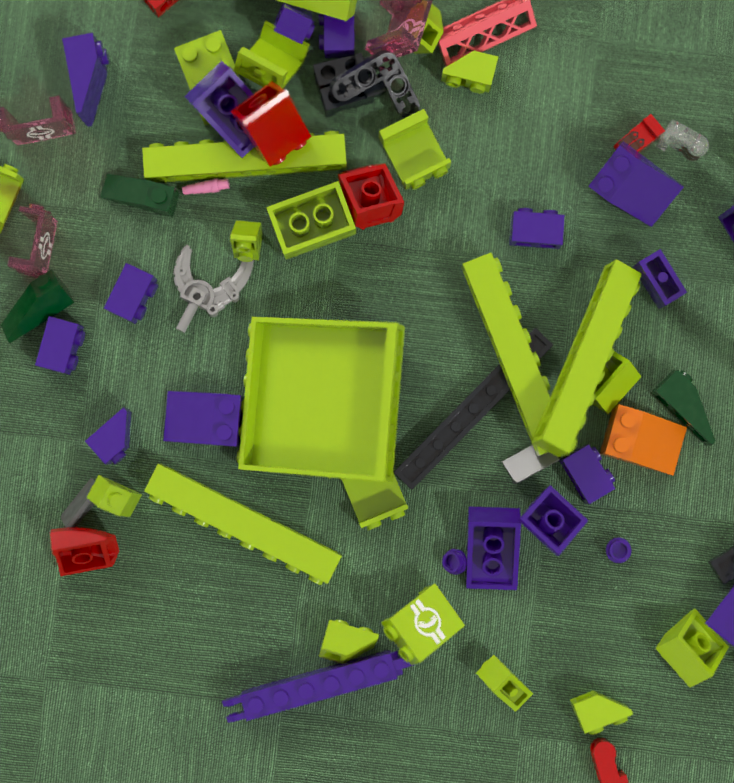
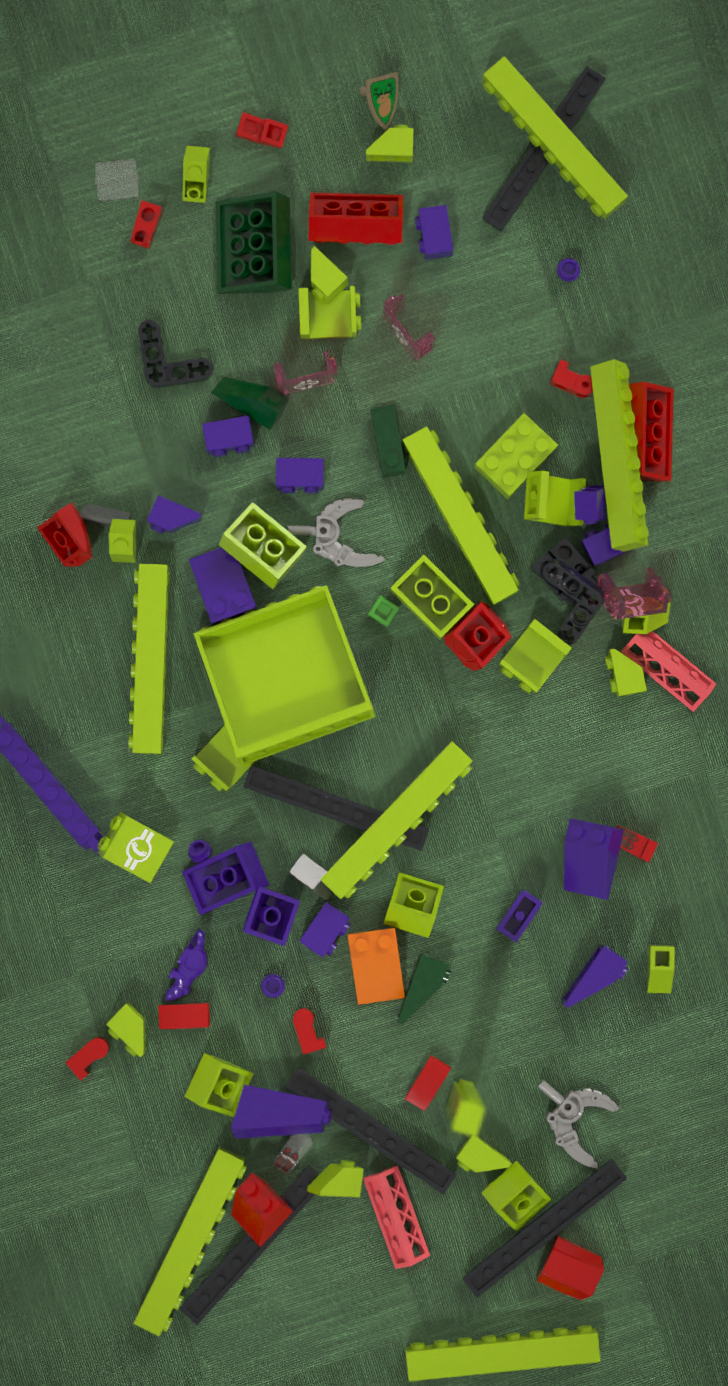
camera: 65 degrees right, 0 degrees up
dark purple slope [62,33,110,127] -> none
bright pink animal [182,178,229,195] -> none
dark purple slope [184,61,254,158] -> none
red slope [230,81,312,167] -> none
lime slope [230,220,263,262] -> none
lime slope [319,620,379,664] -> none
lime slope [476,655,533,712] -> none
dark purple brick [509,208,565,249] -> none
lime brick [532,259,642,457] -> none
clear leg [656,119,709,161] -> none
none -> red slope [158,1003,210,1029]
none -> dark purple animal [165,929,208,1001]
none -> lime brick [219,502,307,589]
none -> red leg [293,1008,326,1055]
none -> bright green tile [368,595,400,628]

